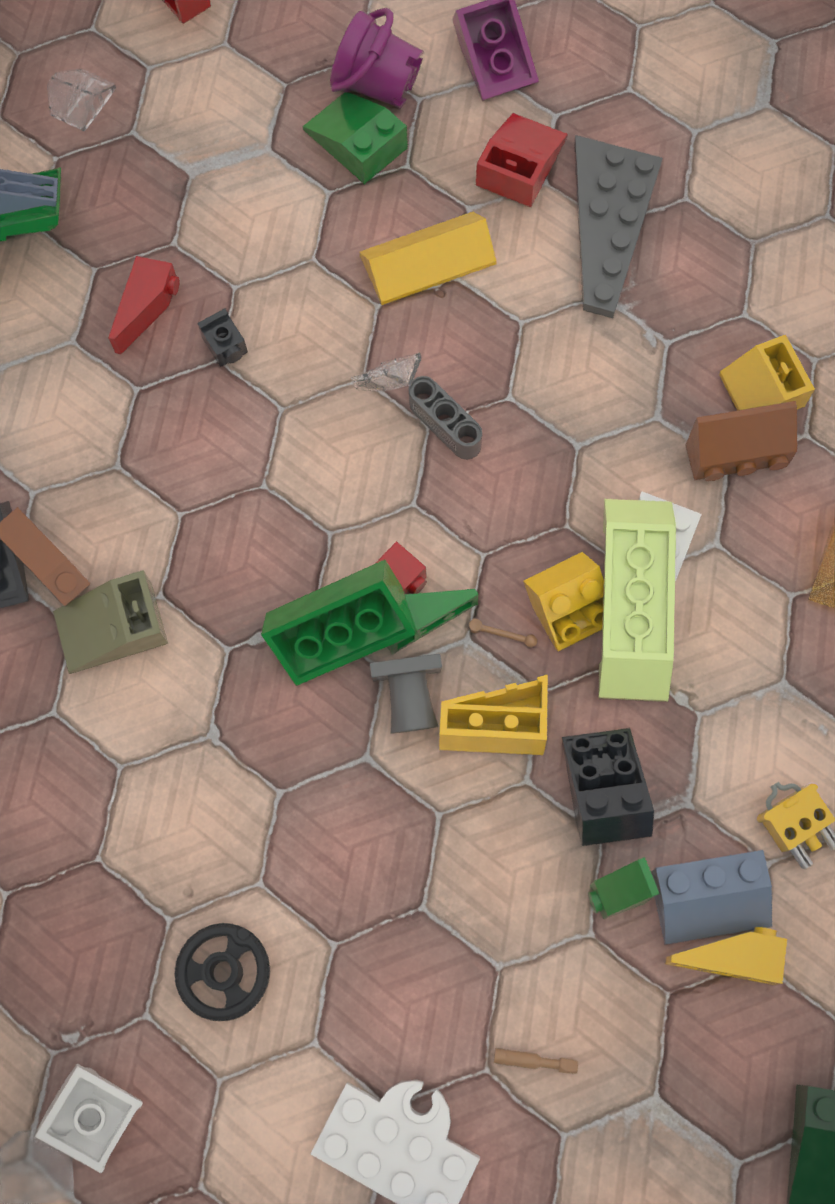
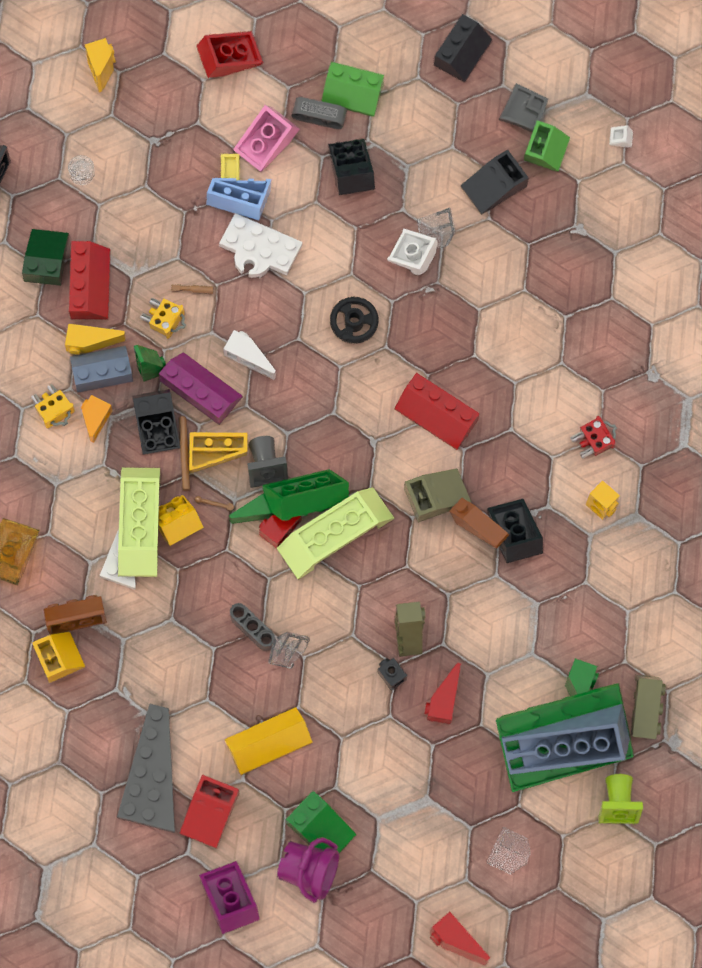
camera: 170 degrees right, 0 degrees up
none -> red slope [69,241,110,320]
none -> light orange slope [81,395,112,443]
none -> yellow piece [140,298,186,339]
none -> magenta slope [159,352,243,425]
none -> medium nougat bar [179,416,190,491]
none -> white slope [223,330,276,380]
none -> yellowish green slope [277,487,394,580]
none -> red slope [394,372,480,450]
none -> olive wedge [394,602,426,657]

